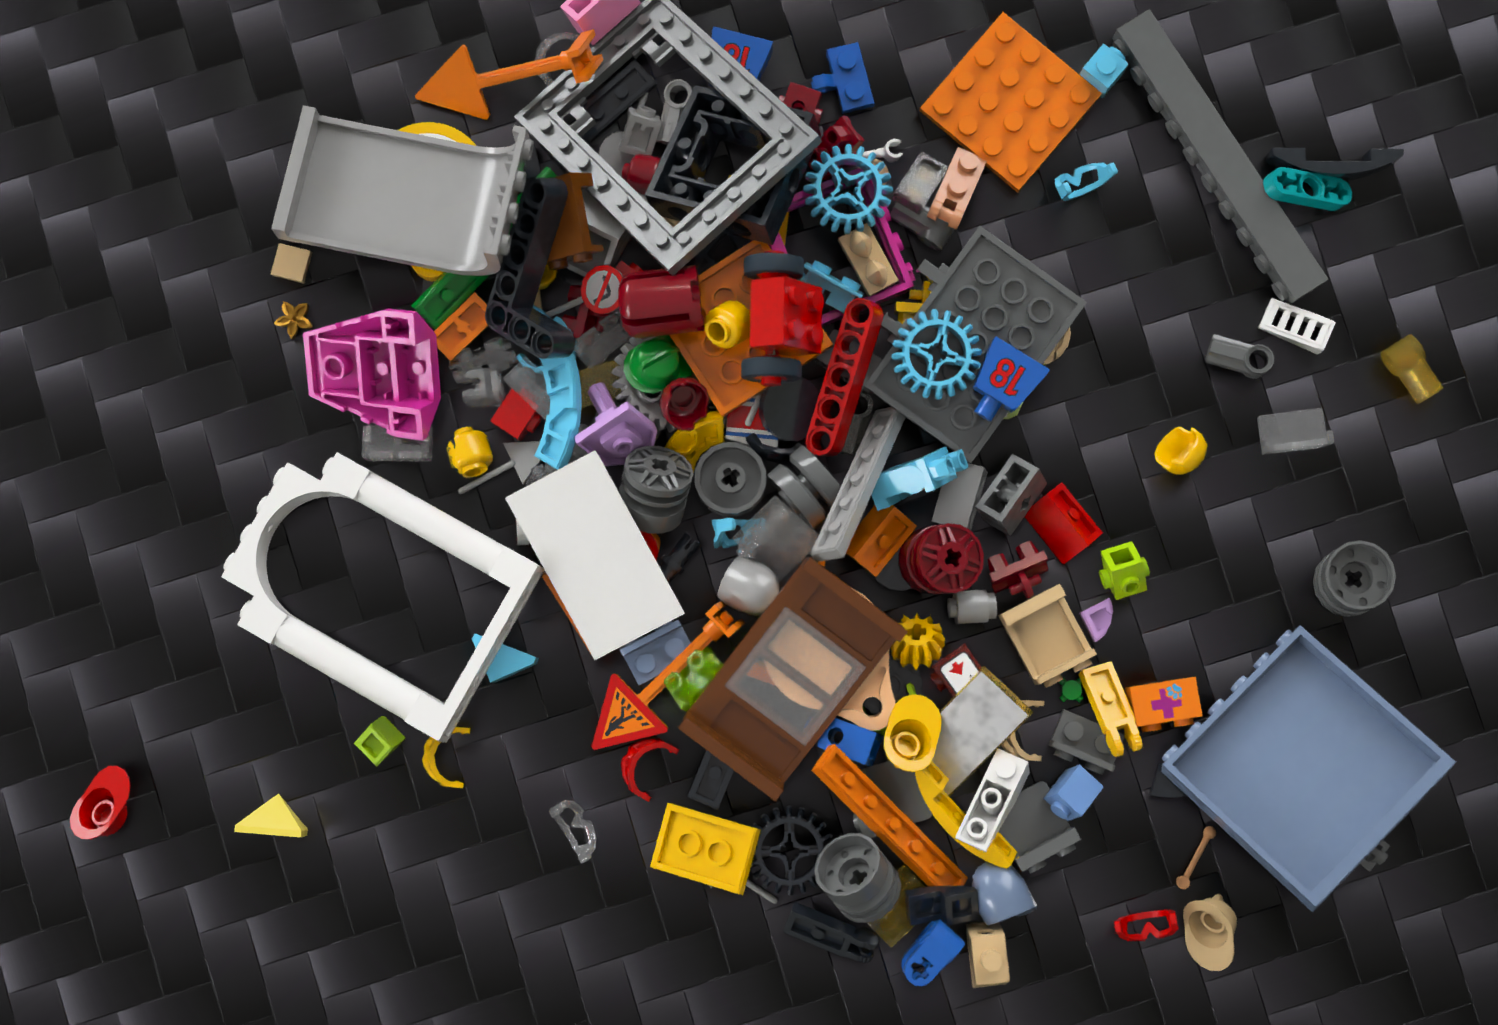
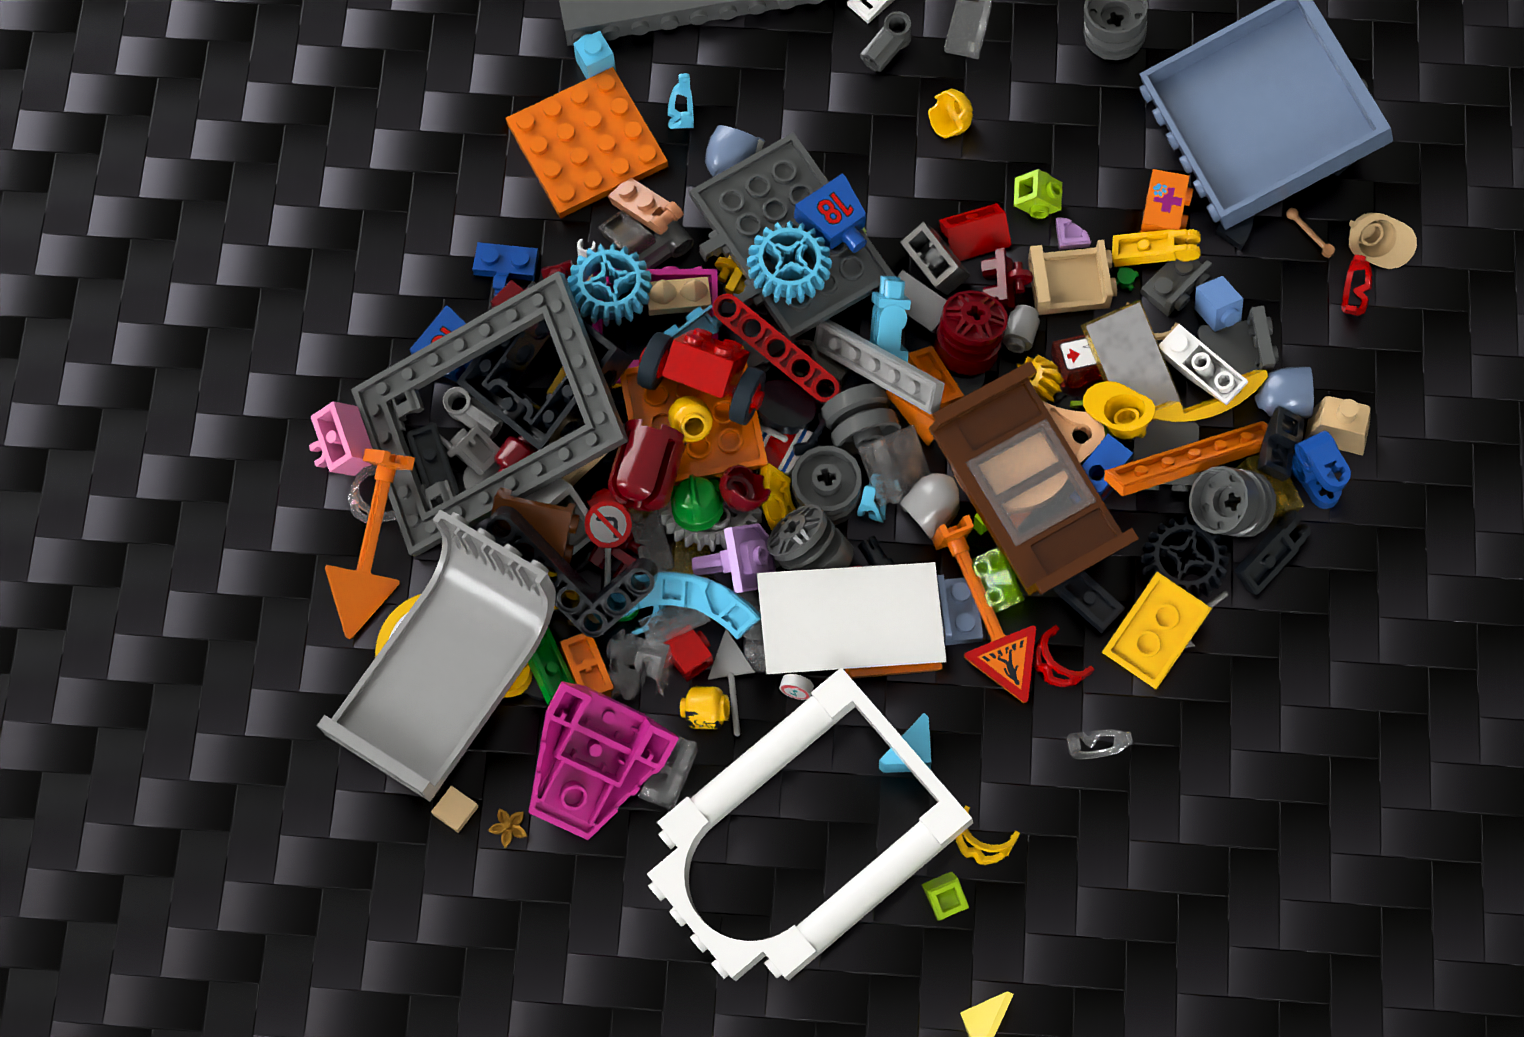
camera: 70 degrees left, 15 degrees down
none -> sand blue piece [705,125,765,177]

